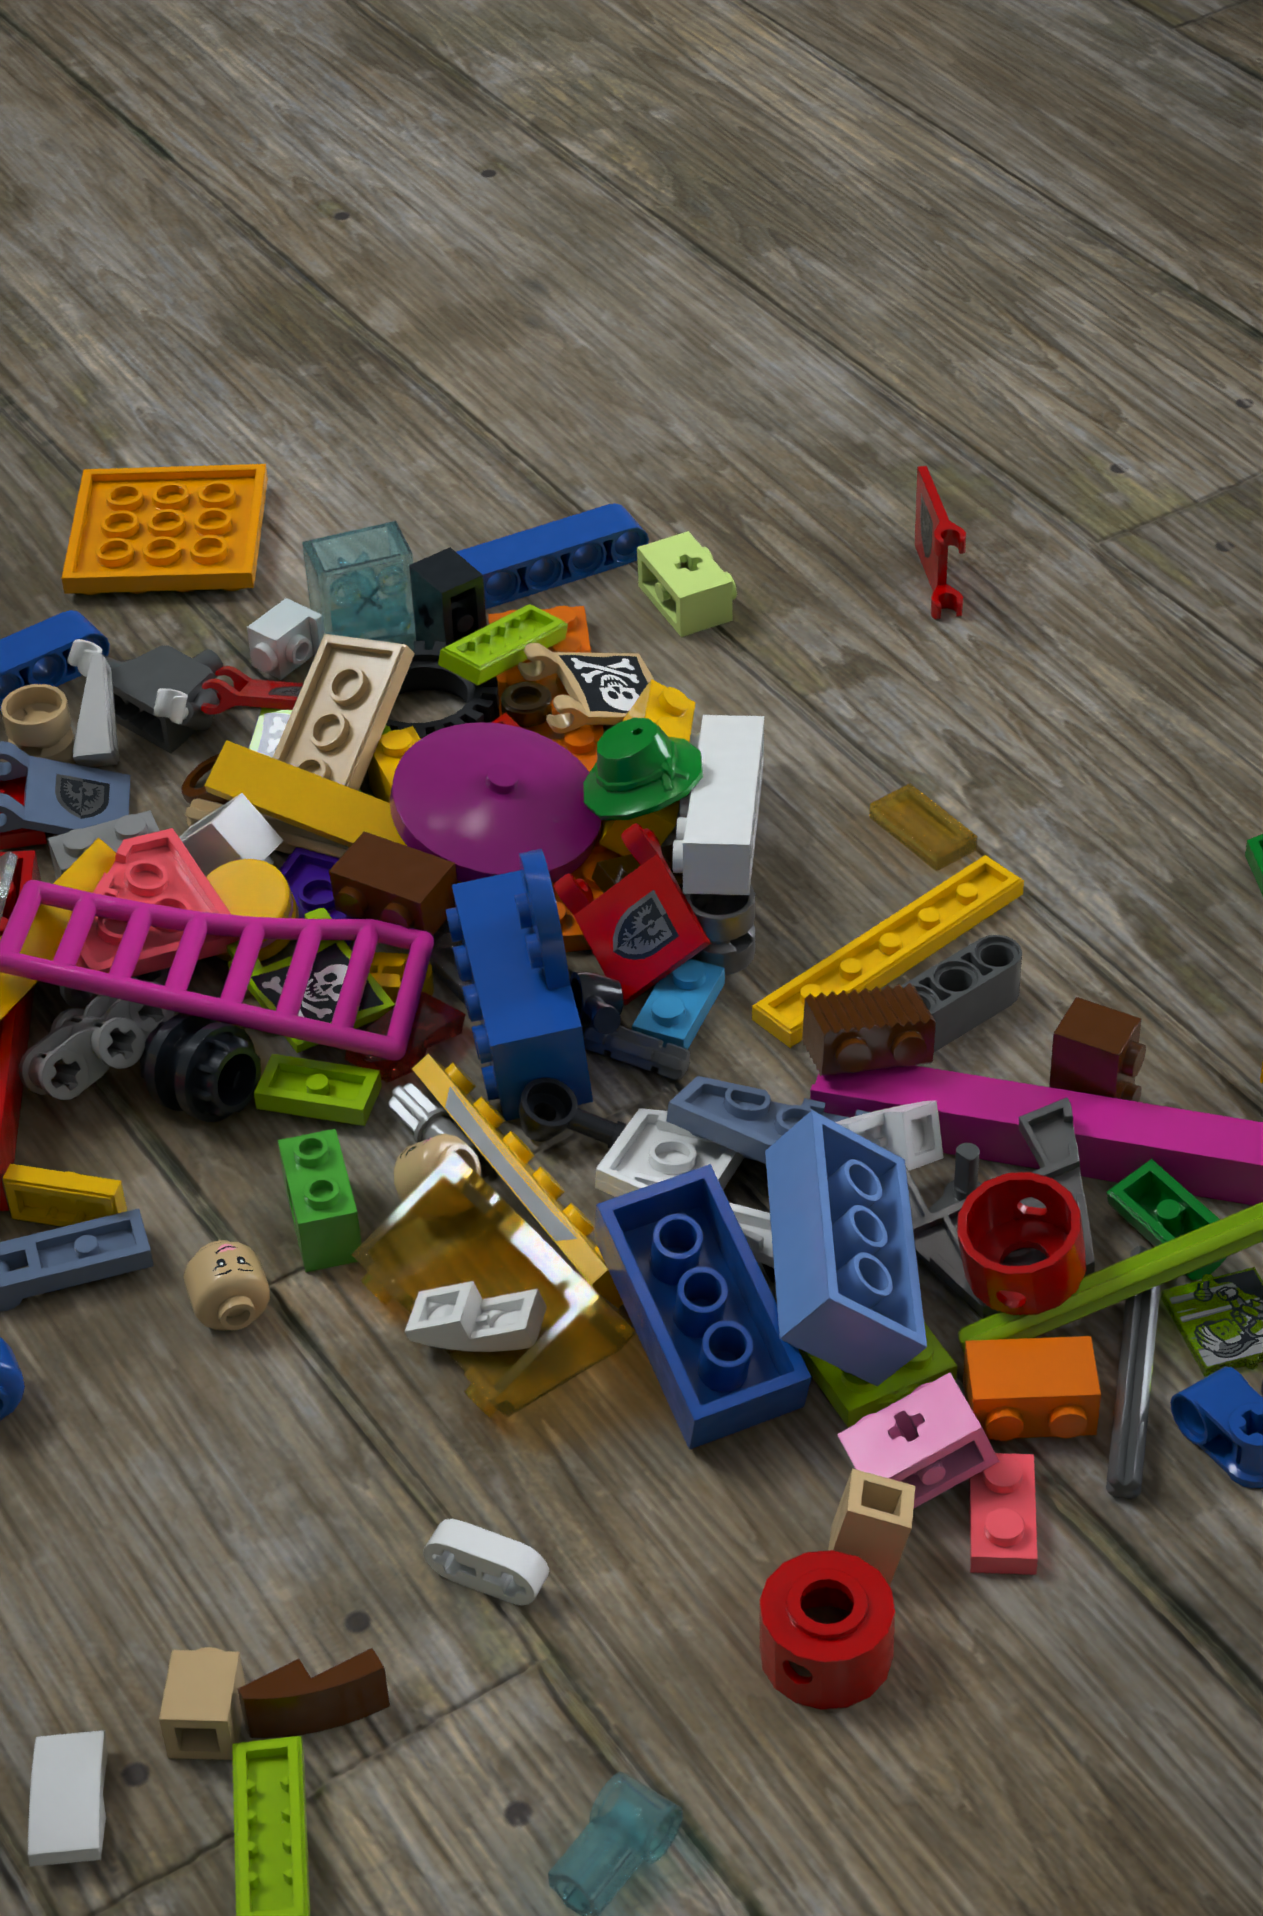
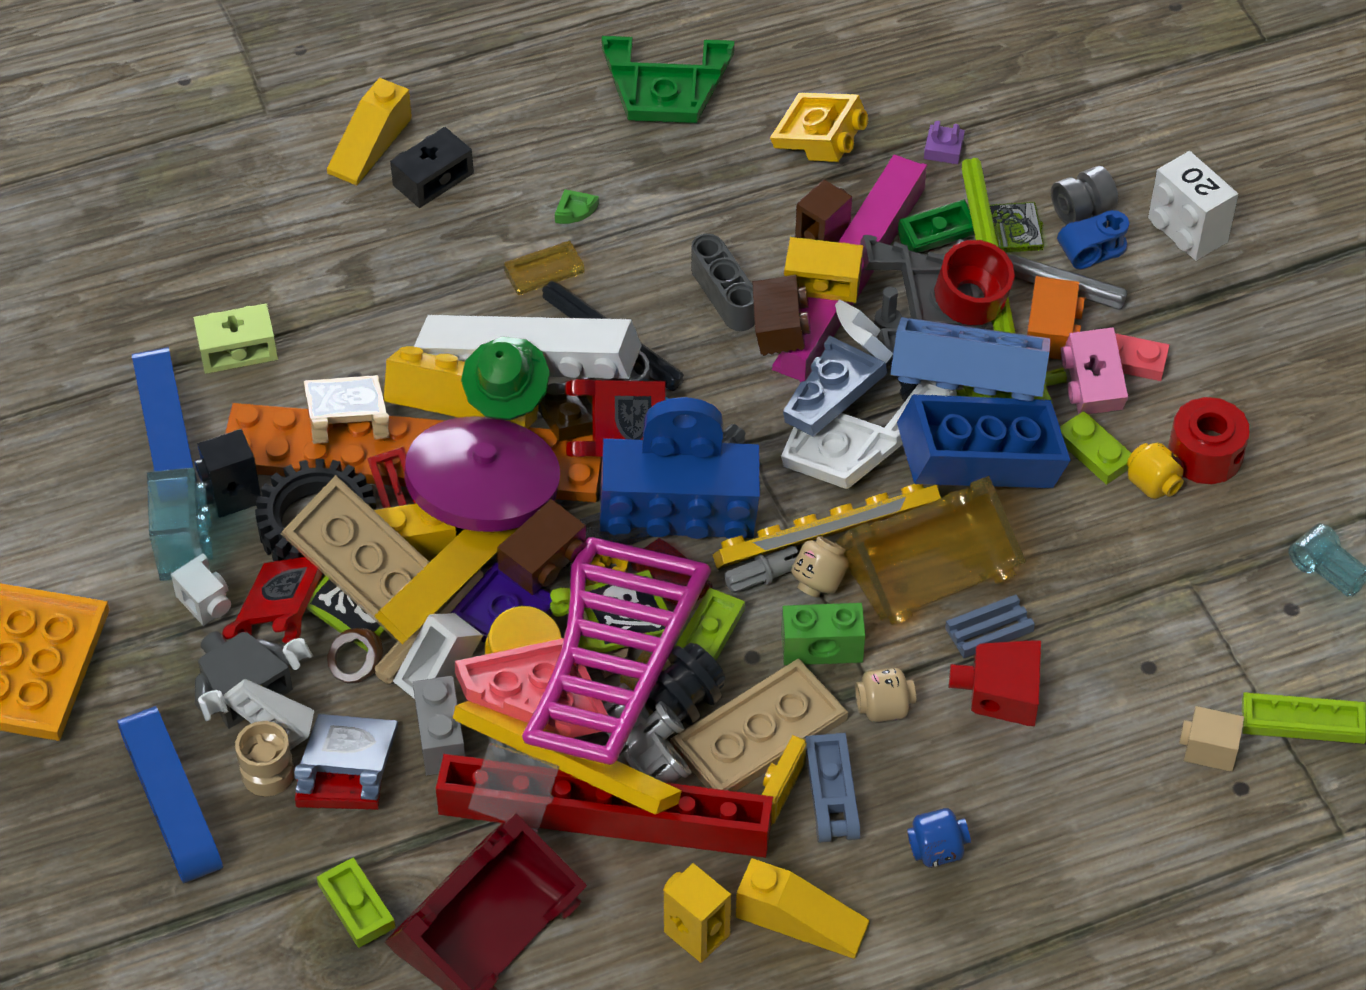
camera: 80 degrees left, 10 degrees up
white slope [28,1730,108,1867] -> none
reddish brown slope [237,1648,390,1738] -> none
white slope [405,1281,547,1352] -> none
white beam [423,1519,549,1605] -> none
lime plate [438,604,568,685] -> none
dark brown tile [501,681,552,727] -> none
black bar [518,1077,626,1148] -> none
yellow tile [752,855,1024,1048] -> none
tan brick [828,1468,915,1586] -> none
red flag [915,466,966,620] -> none
none -> yellow slope [327,77,412,186]
none -> black brick [390,127,474,208]
none -> black axle [542,280,684,391]
none -> bright green tile [555,189,599,224]
none -> tan tile [670,658,848,792]
none -> yellow brick [784,237,863,303]
none -> sand blue tile [945,594,1035,659]
none -> red torso [948,640,1041,727]
none -> lime plate [1060,411,1132,485]
none -> yellow head [1127,442,1184,499]

